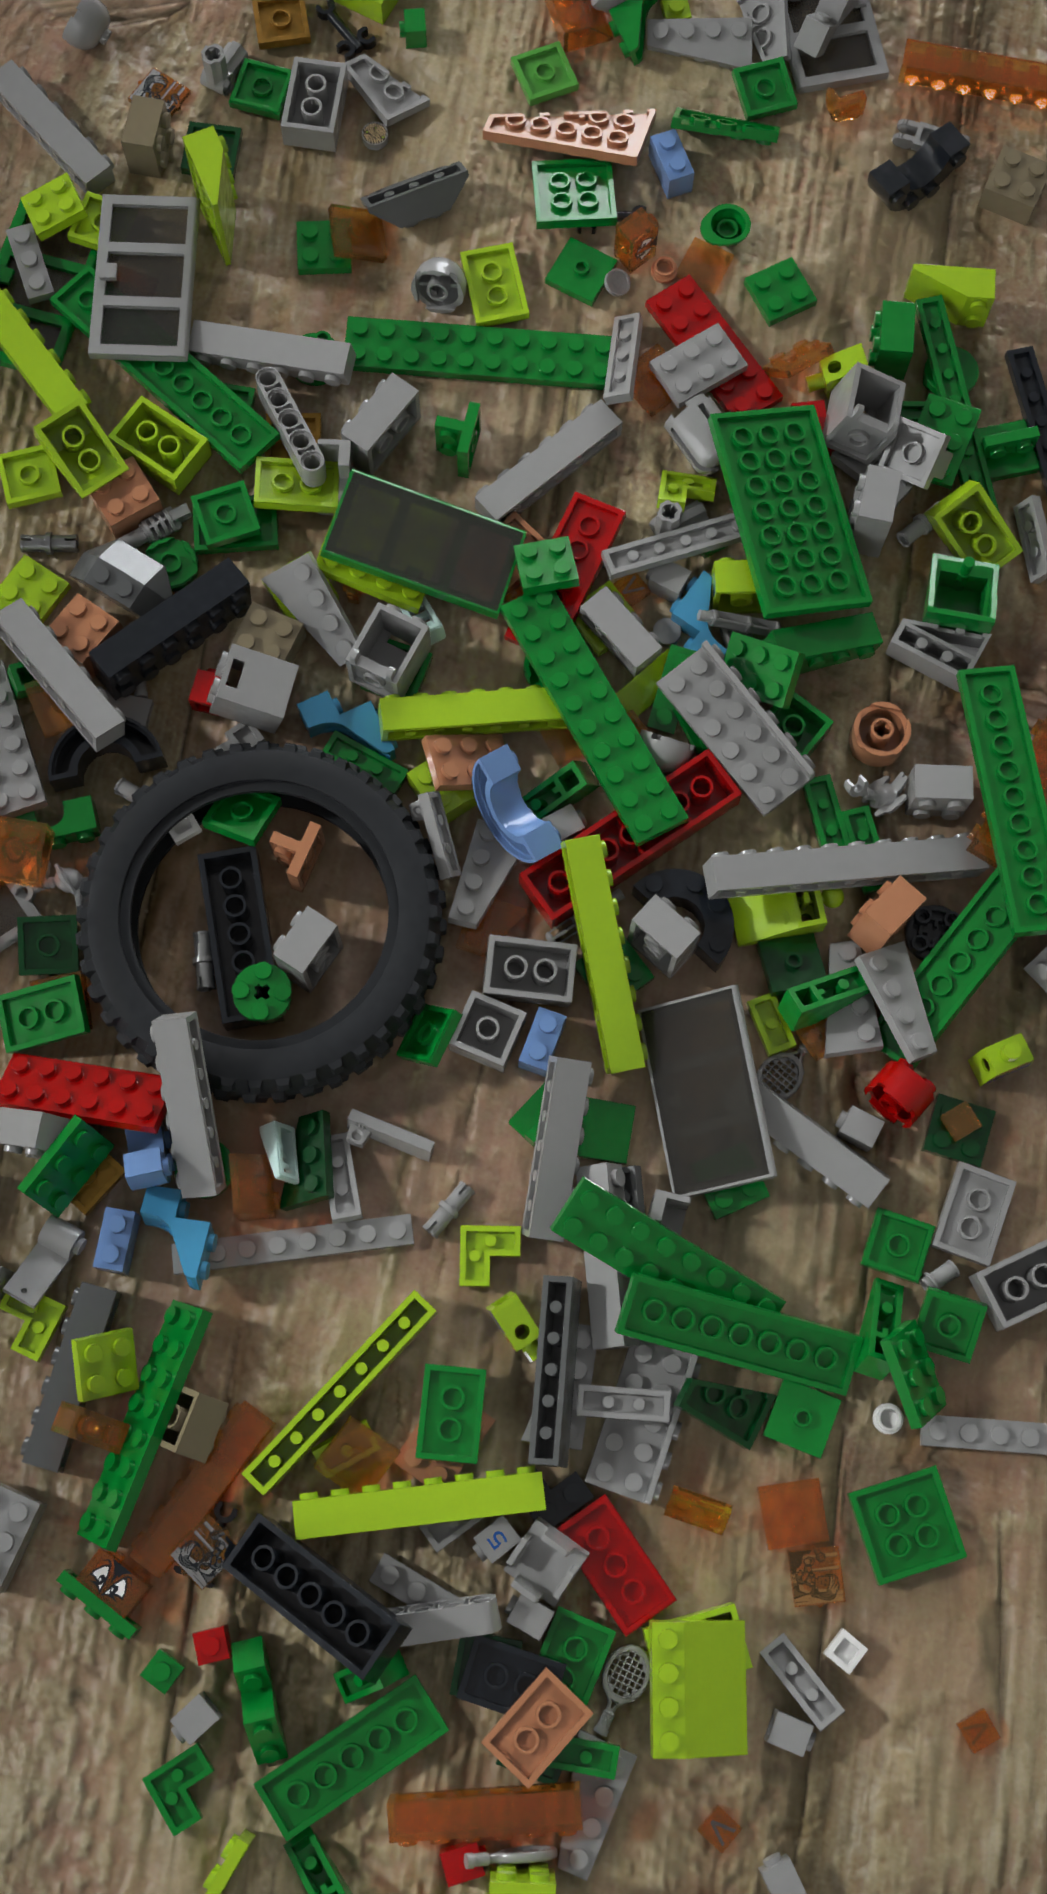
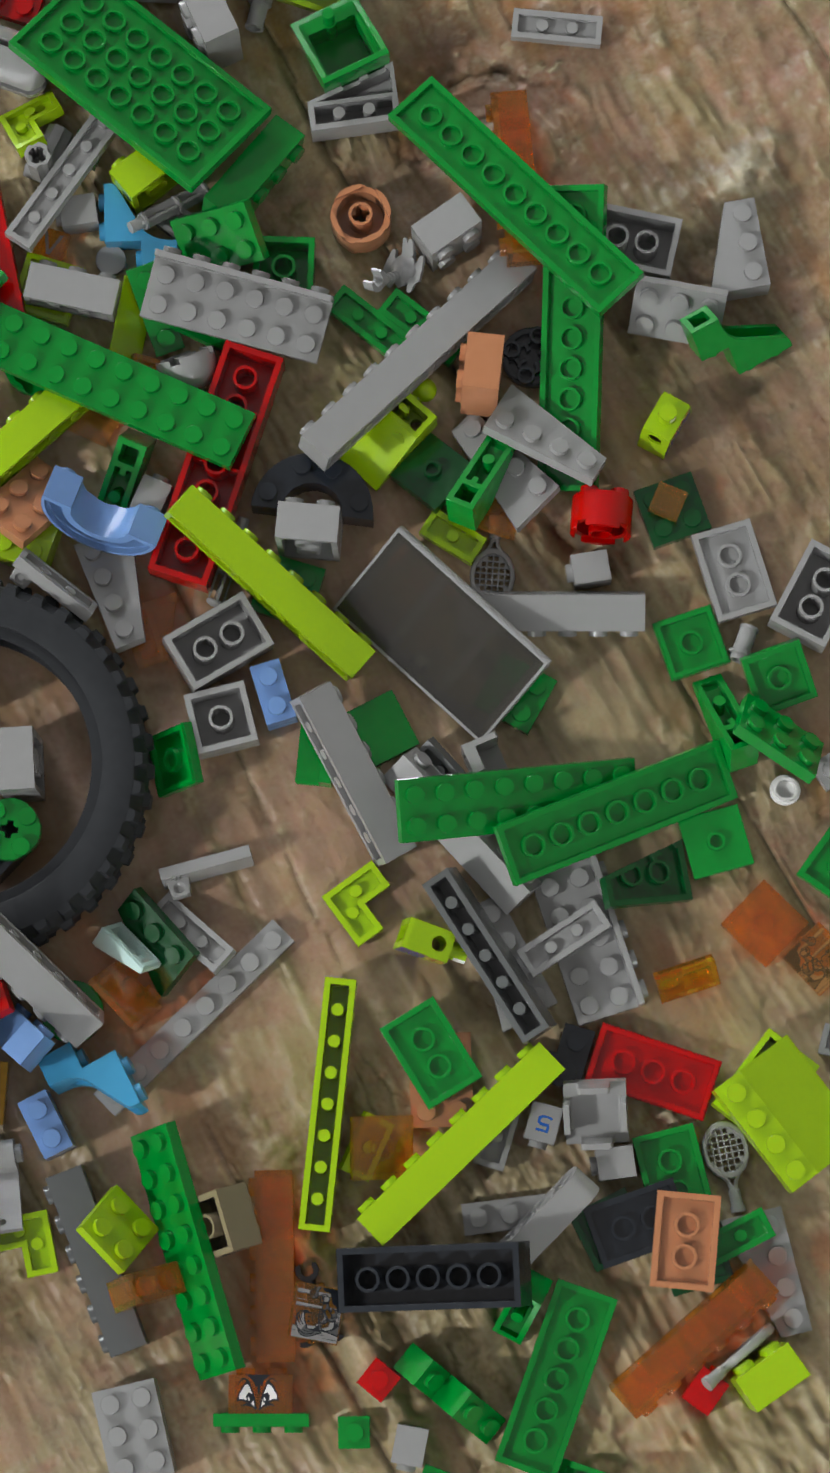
camera: 30 degrees left, 5 degrees up
light grey pin [422,1181,475,1239] -> none

